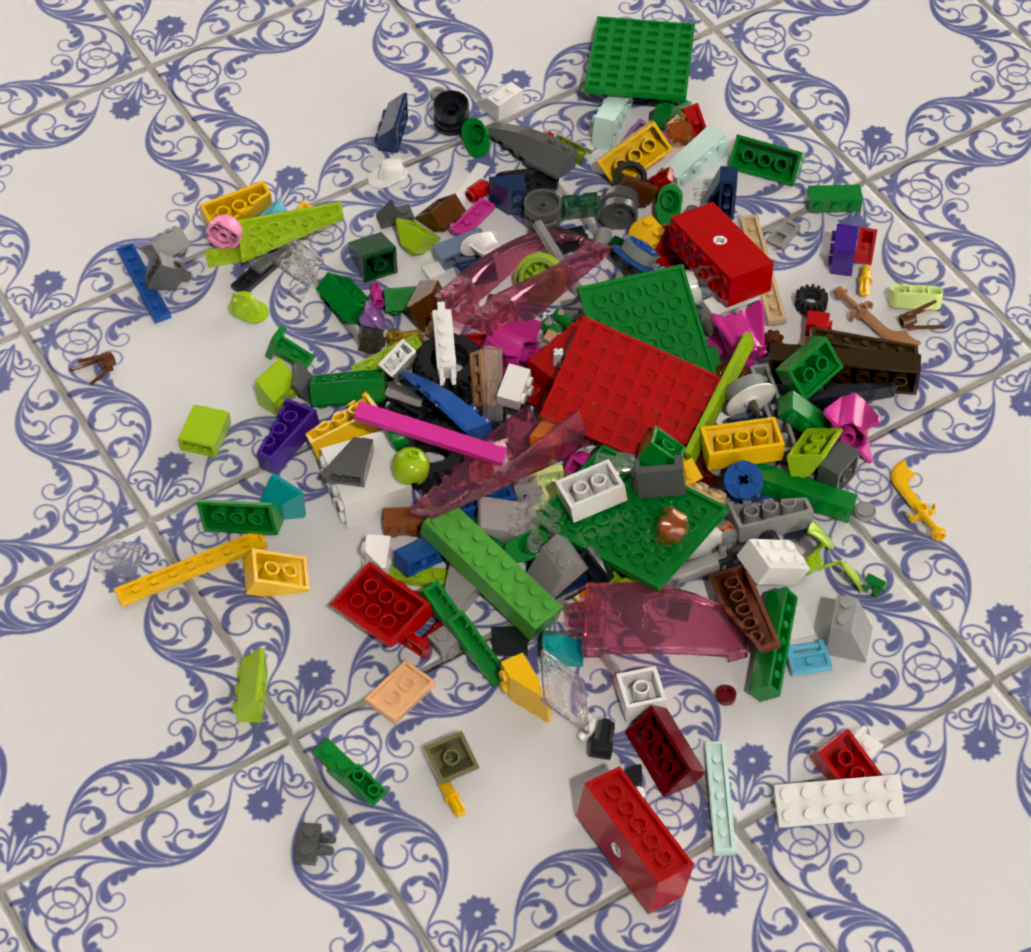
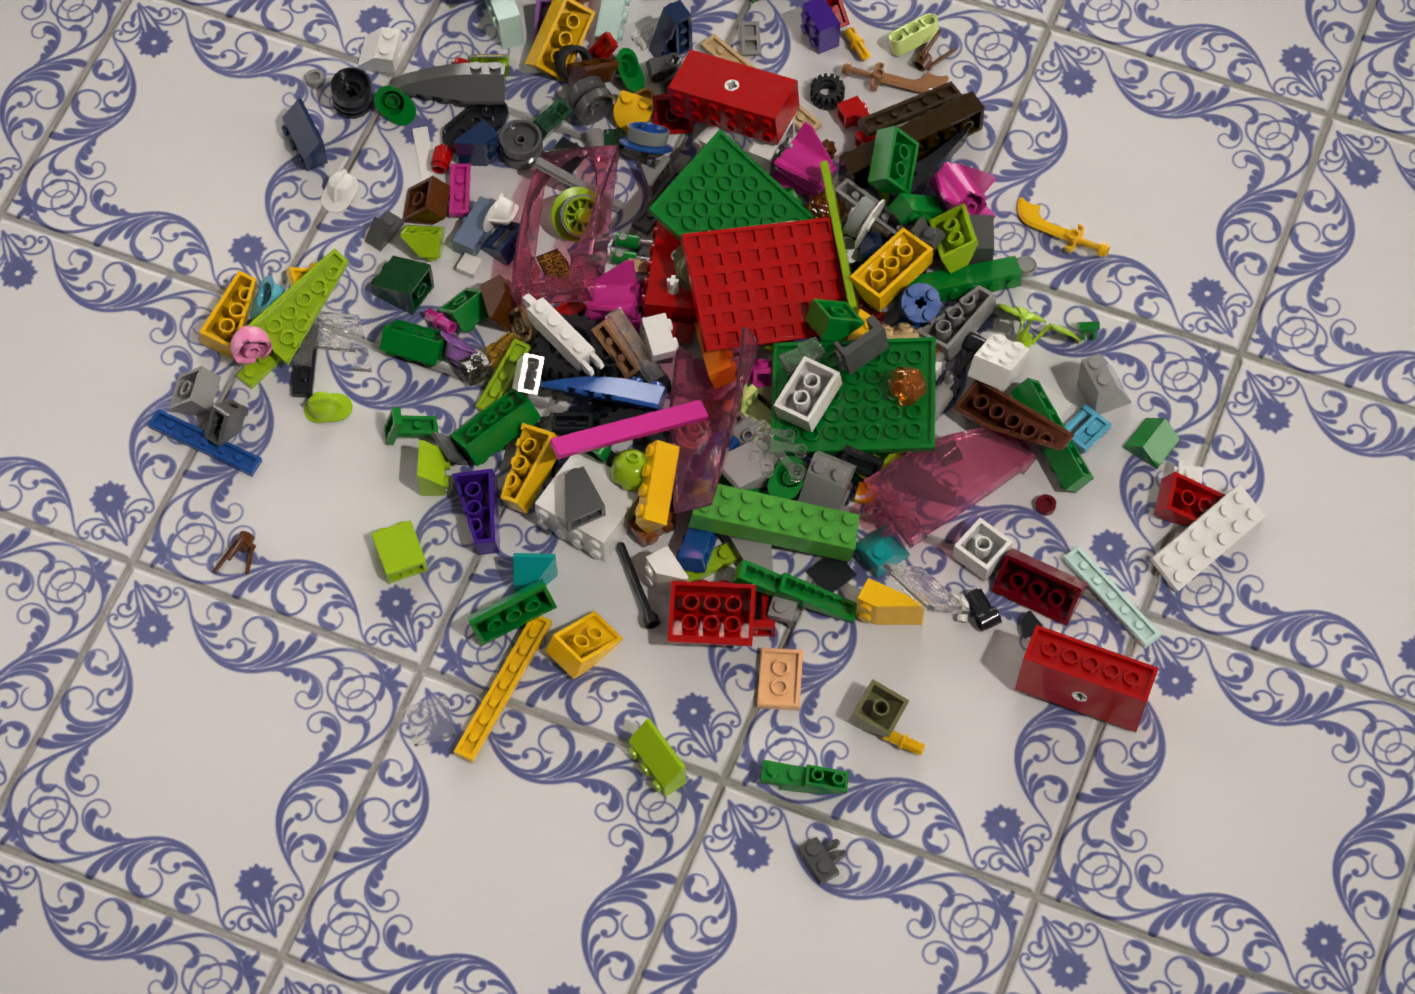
camera: 35 degrees left, 10 degrees up
light grey tile [385,382,424,407] -> none
none -> black piece [617,542,661,629]
none -> yellow slope [635,440,680,534]
none -> dark grey slope [908,216,946,250]
none -> green slope [1123,418,1180,469]

